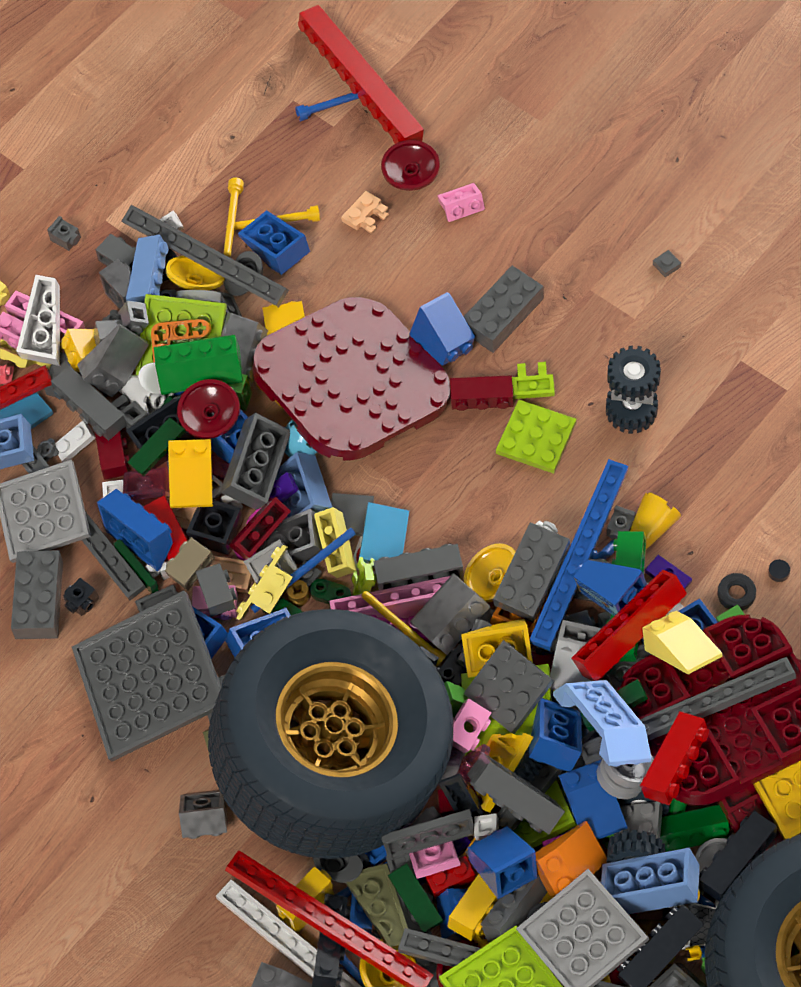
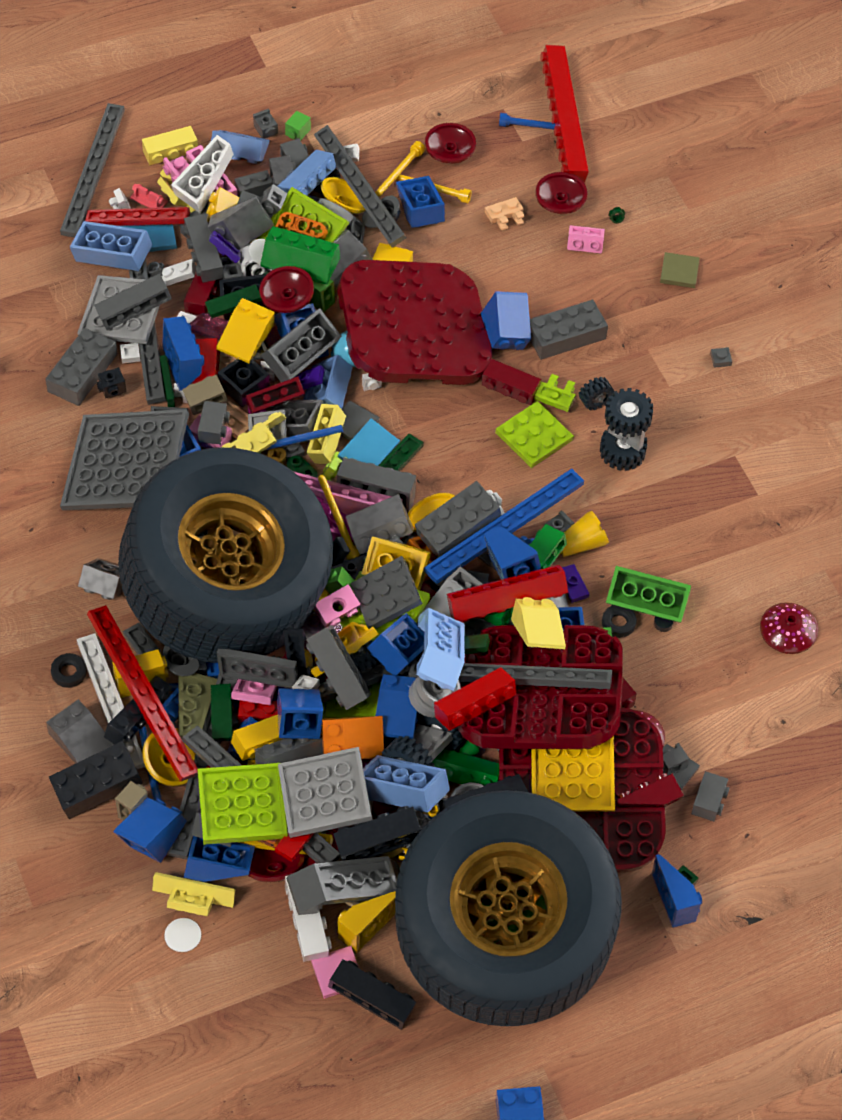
camera: 20 degrees right, 5 degrees down
none -> black tyre [50,653,87,688]
none -> dark grey brick [94,273,172,330]
none -> white plate [120,343,140,364]
none -> dark grey plate [123,622,160,655]
none -> dark purple plate [209,231,241,263]
none -> medium blue slope [211,130,270,164]
none -> dark grey brick [234,170,274,198]
none -> bright green brick [285,111,311,141]
none -> white plate [362,373,382,391]
none -> dark green tile [378,433,424,471]
none -> dark red dish [425,123,476,164]
none -> black wheel [579,377,615,410]
none -> bright green slope [606,566,691,623]
none -> dark green plate [608,207,625,224]
none -> olive tile [660,252,700,288]

